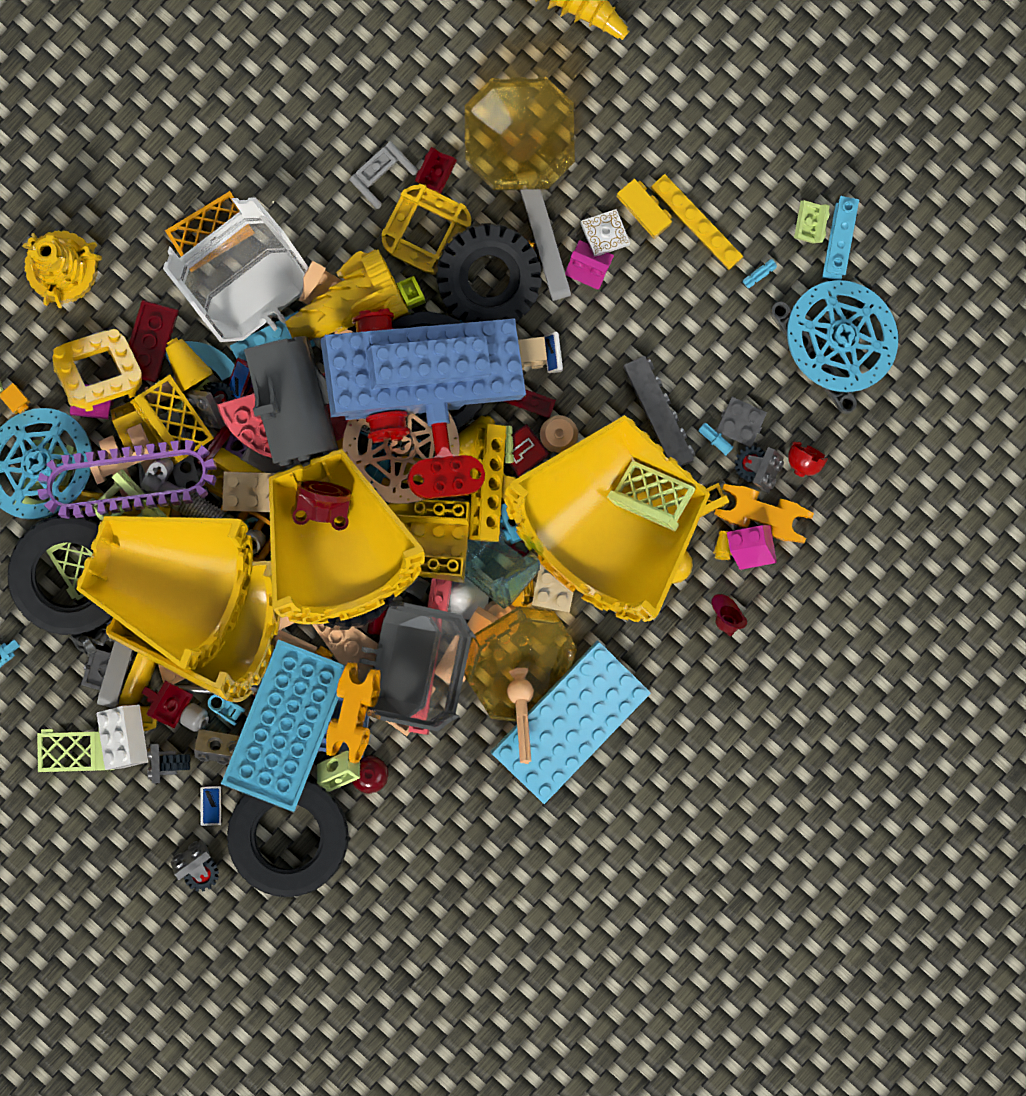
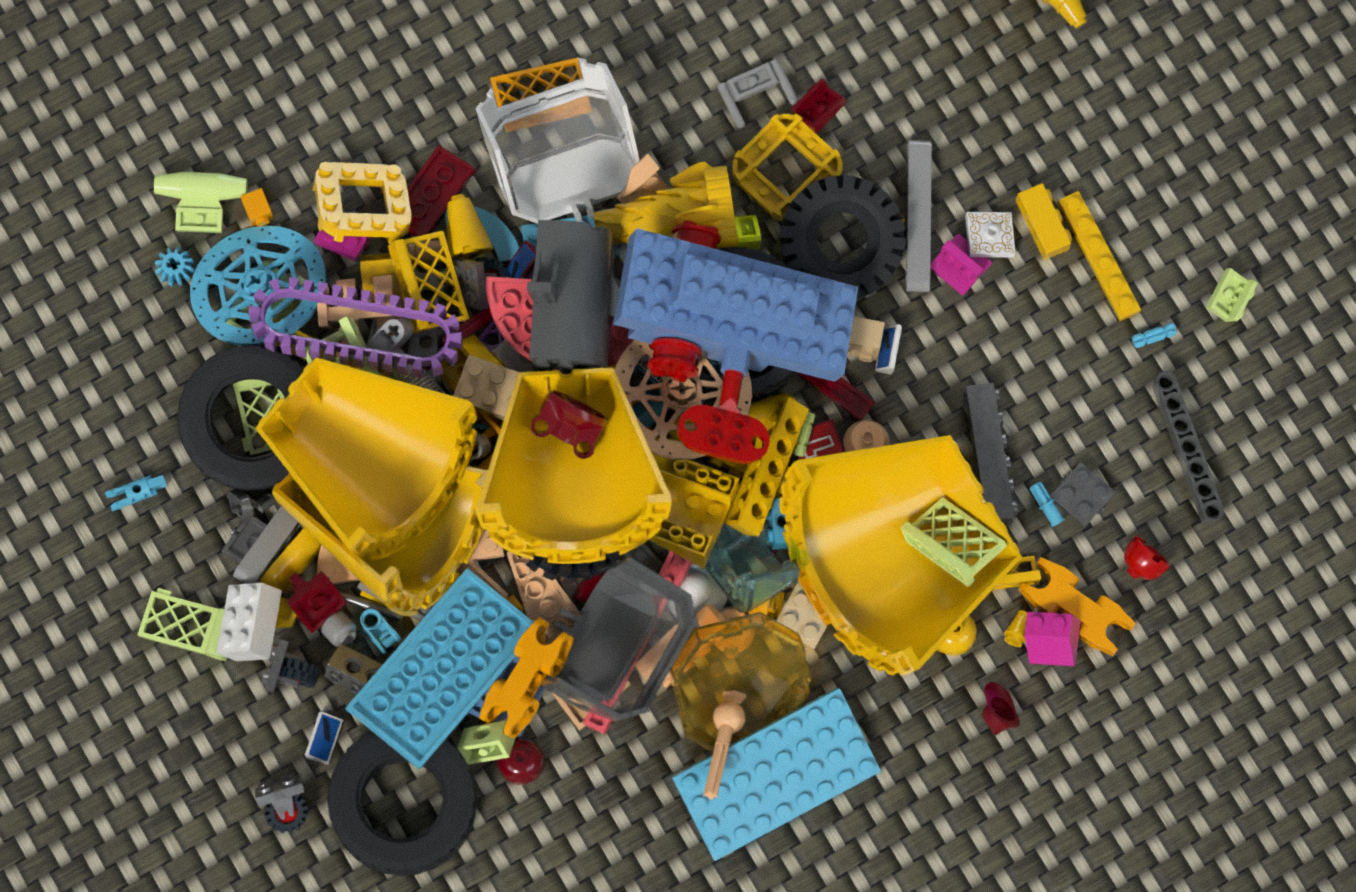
camera: 15 degrees right, 10 degrees down
yellow cone [22,230,102,308] -> none
clear yellow windscreen [465,77,575,190] -> none
flat silver plate [734,446,784,493] -> none
medium azure piece [787,280,898,392] -> none
medium azure fence [822,196,859,281] -> none

